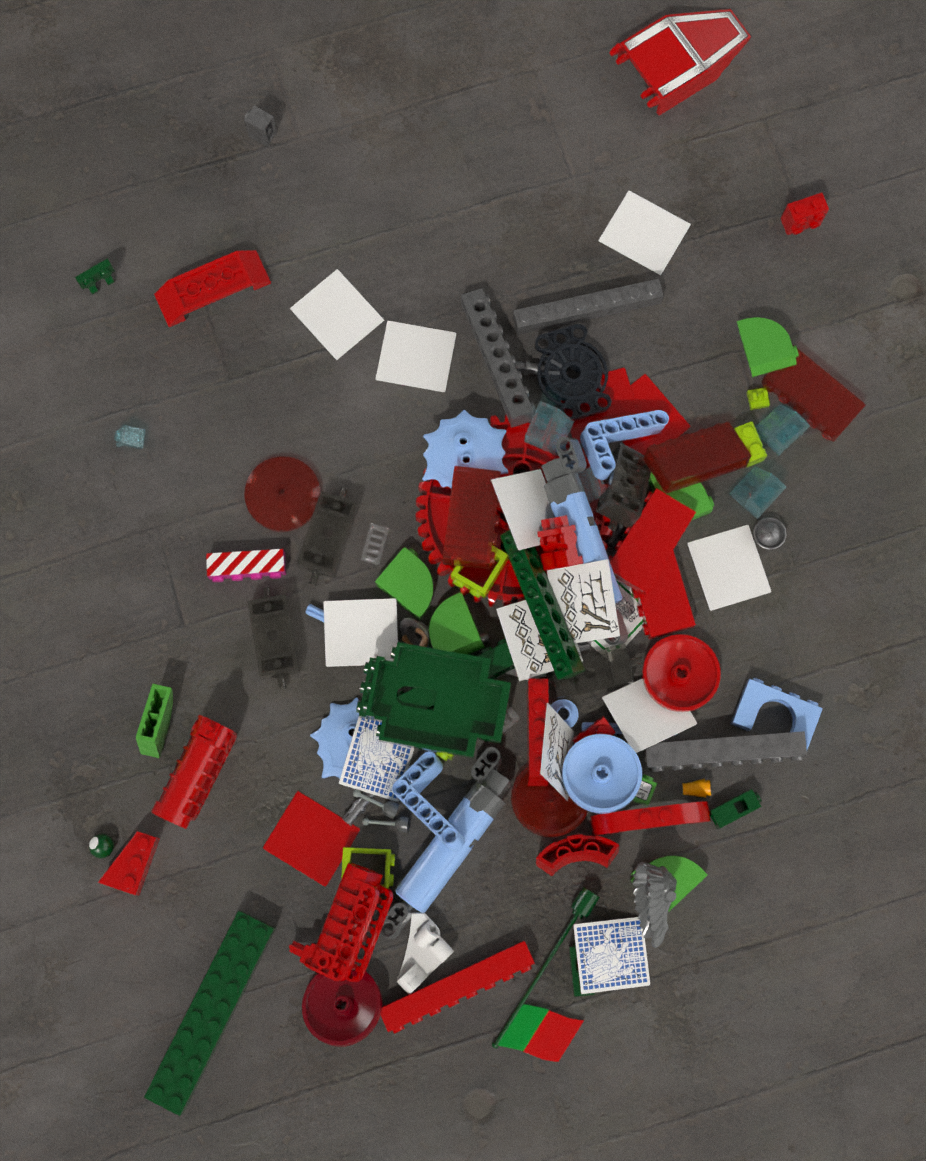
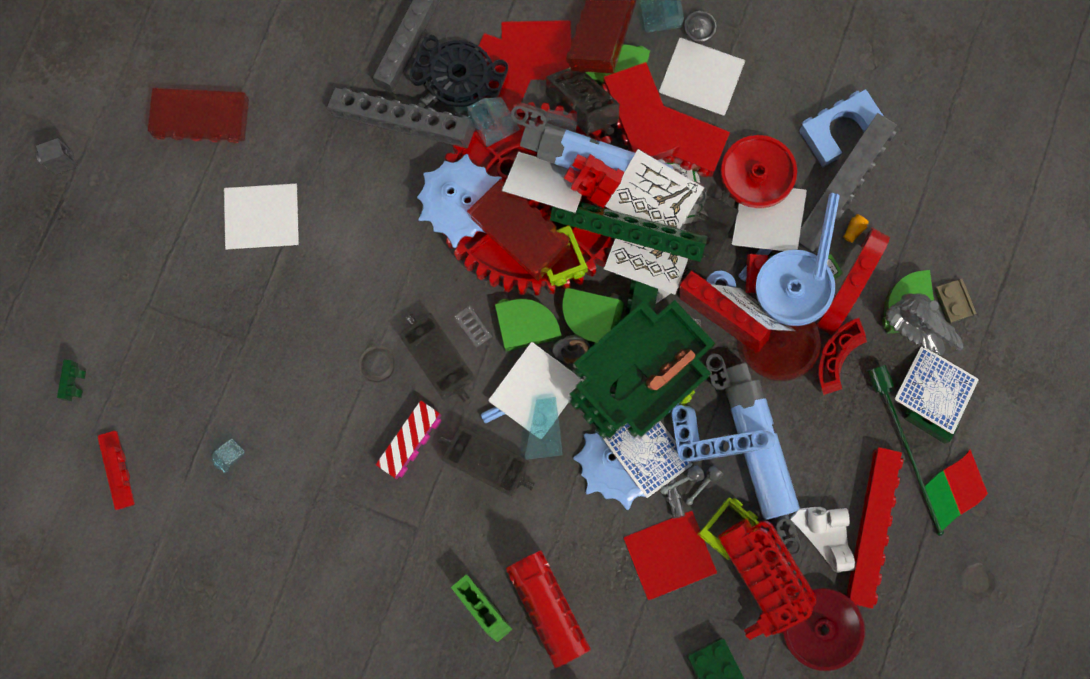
camera: 50 degrees left, 0 degrees up
red slope [154,250,271,327] -> none
clear red dish [244,456,321,532] -> none
white sticker [376,321,456,392] -> none
light blue beam [580,410,669,480] -> none
dark green brick [709,789,762,829] -> none
none -> red bracket [98,431,135,510]
none -> clear red brick [148,88,249,143]
none -> clear light blue wing [524,397,563,460]
none -> hinge [645,349,695,390]
none -> light blue axle [813,193,840,281]
none -> dark tan plate [935,279,977,324]

